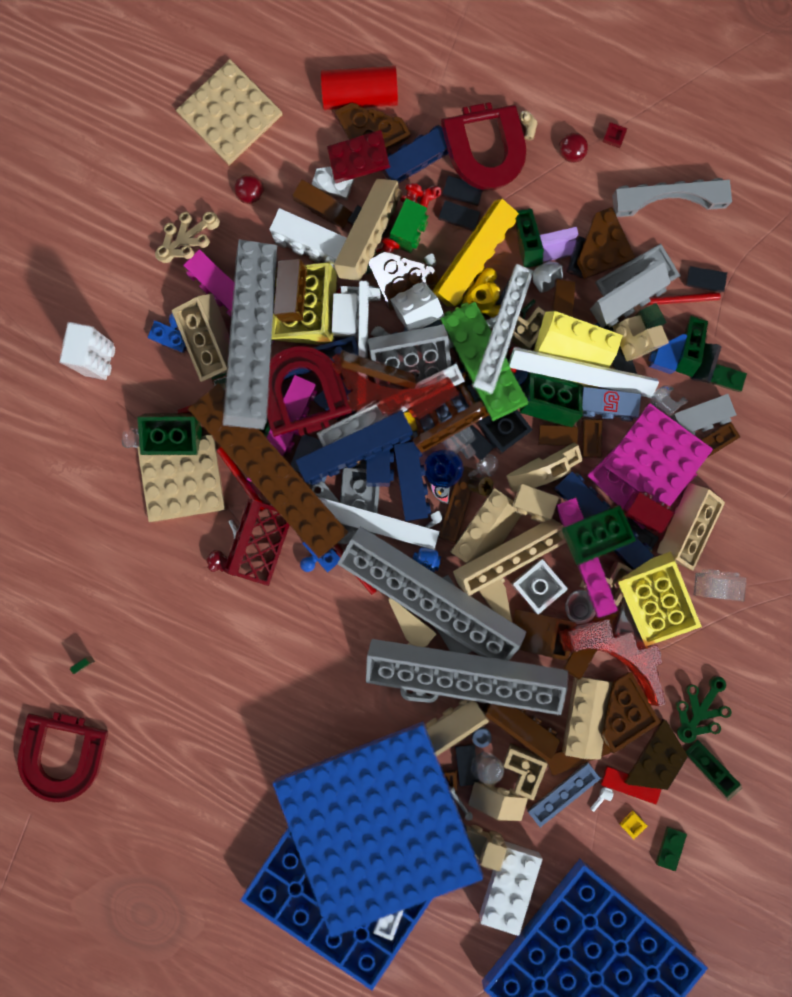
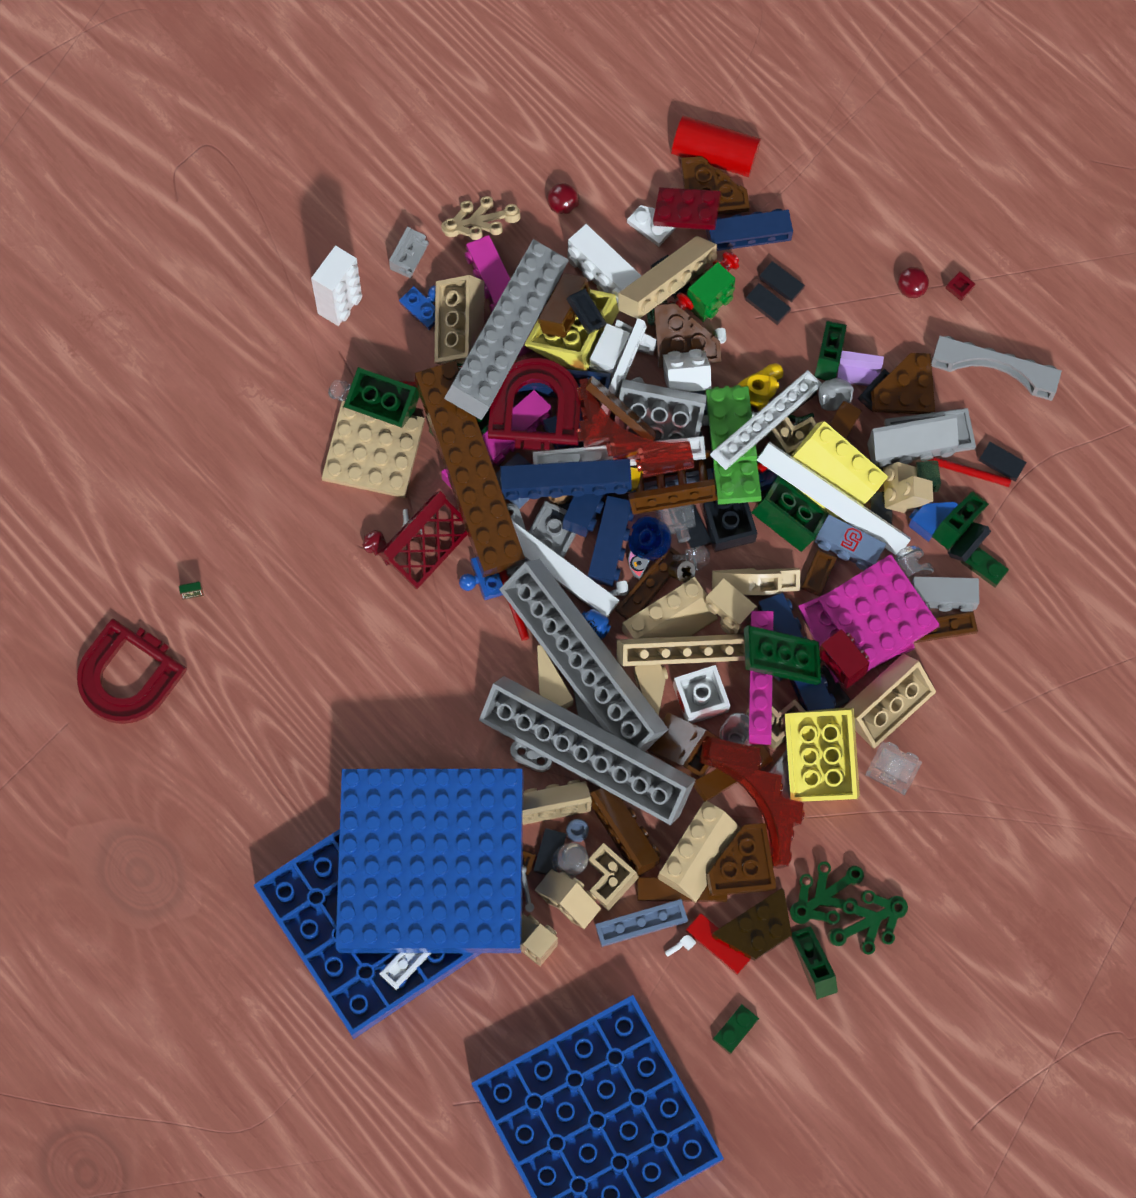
camera: 20 degrees right, 15 degrees down
tan plate [176,60,283,165] -> none
red bar [217,447,267,512] -> none
reddish brown slope [292,179,352,230] -> none
red arm [419,186,442,207] -> none
yellow brick [432,199,519,307] -> none
dark red piece [441,102,526,190] -> none
white brick [479,841,542,936] -> none
tan arm [520,111,537,140] -> none
reddish brown tile [538,425,578,446] -> none
yellow tile [619,810,647,839] -> none
none -> light grey hinge [389,226,429,278]
none -> black tile [566,288,607,335]
none -> dark green plant [827,890,908,955]

